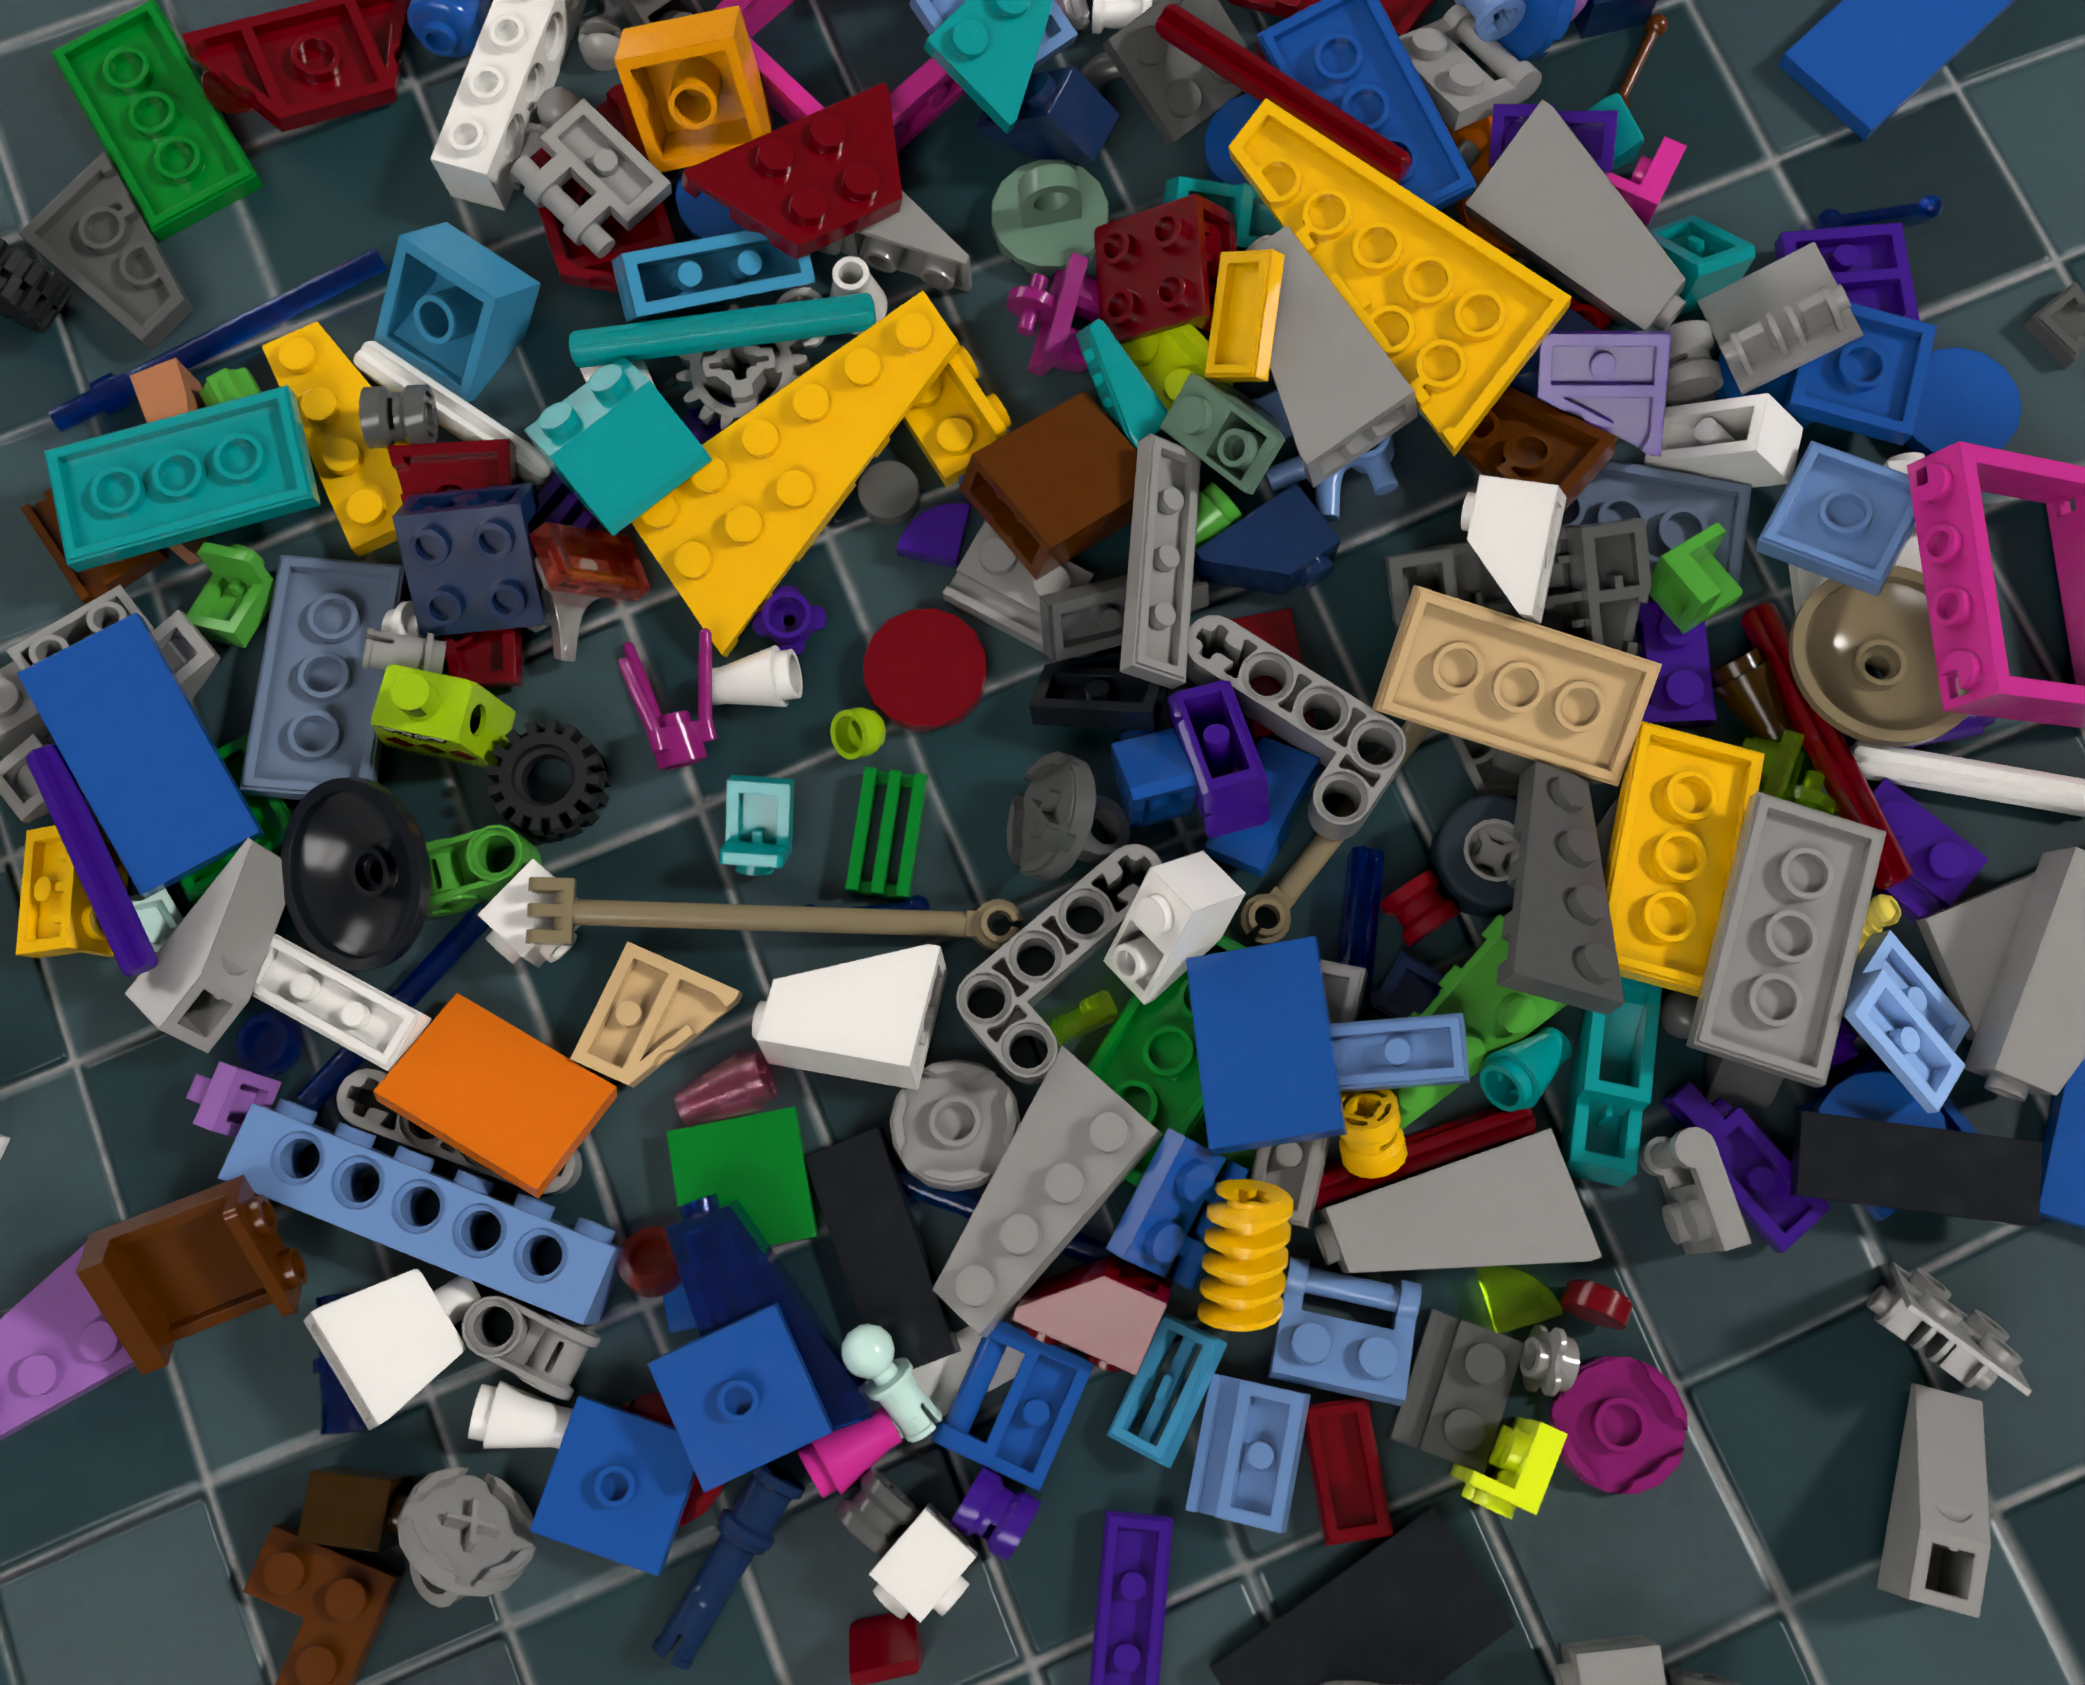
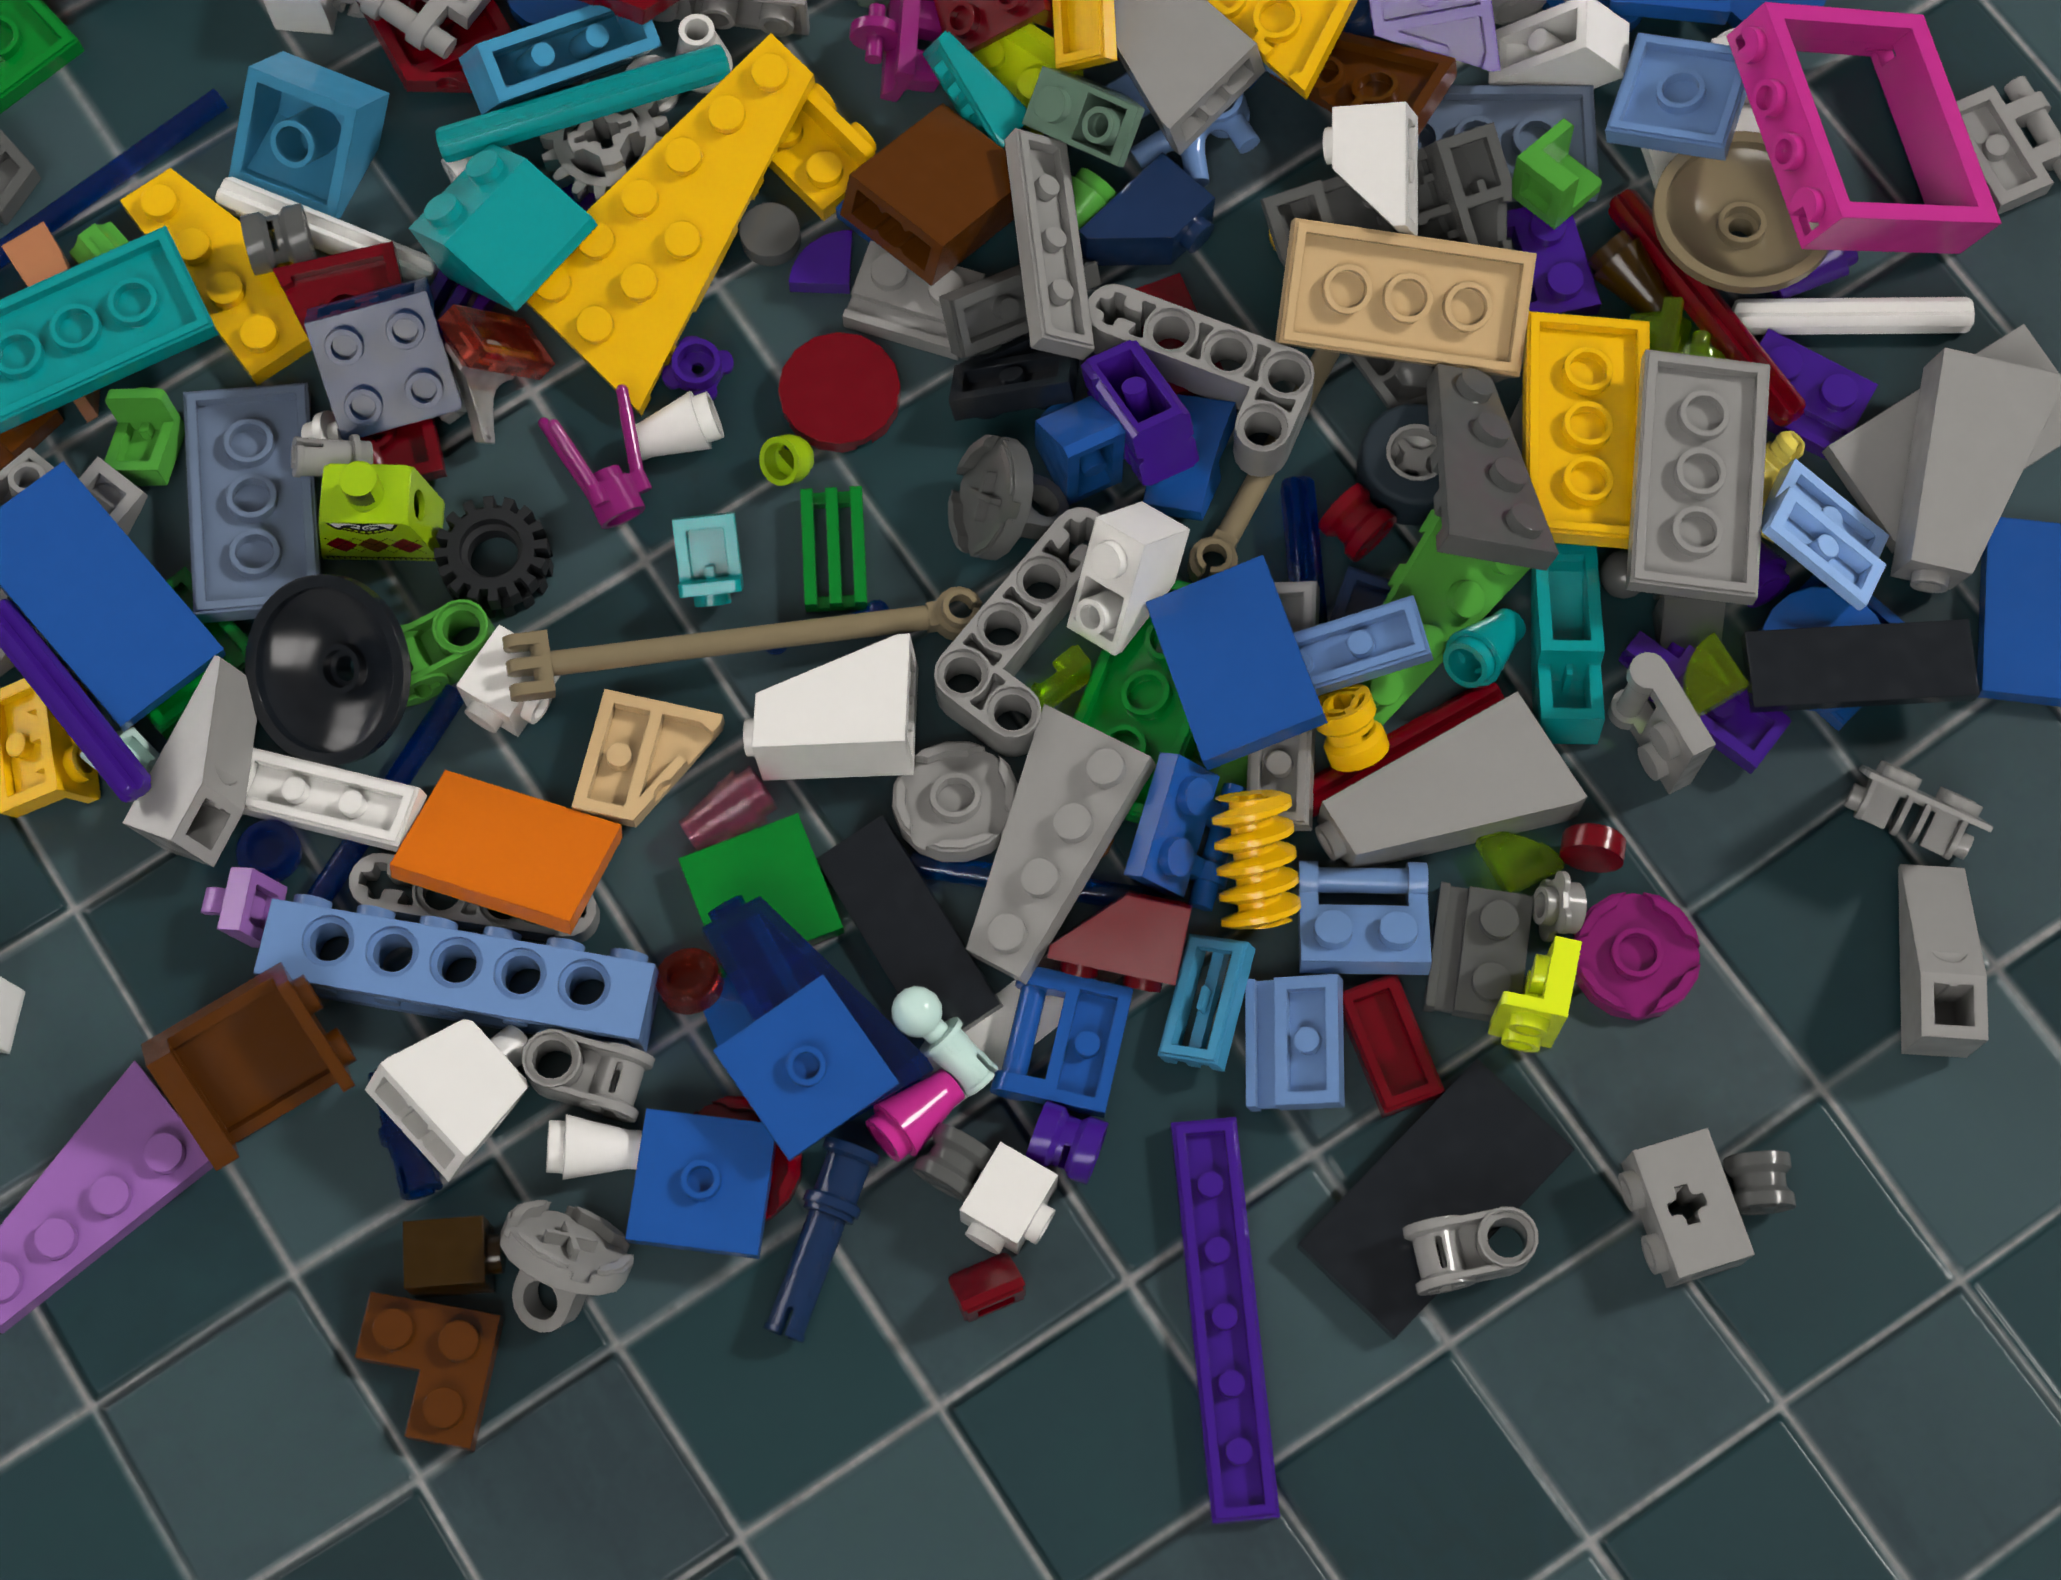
camera: 15 degrees left, 5 degrees down
none -> clear neon green tile [1683,632,1750,717]

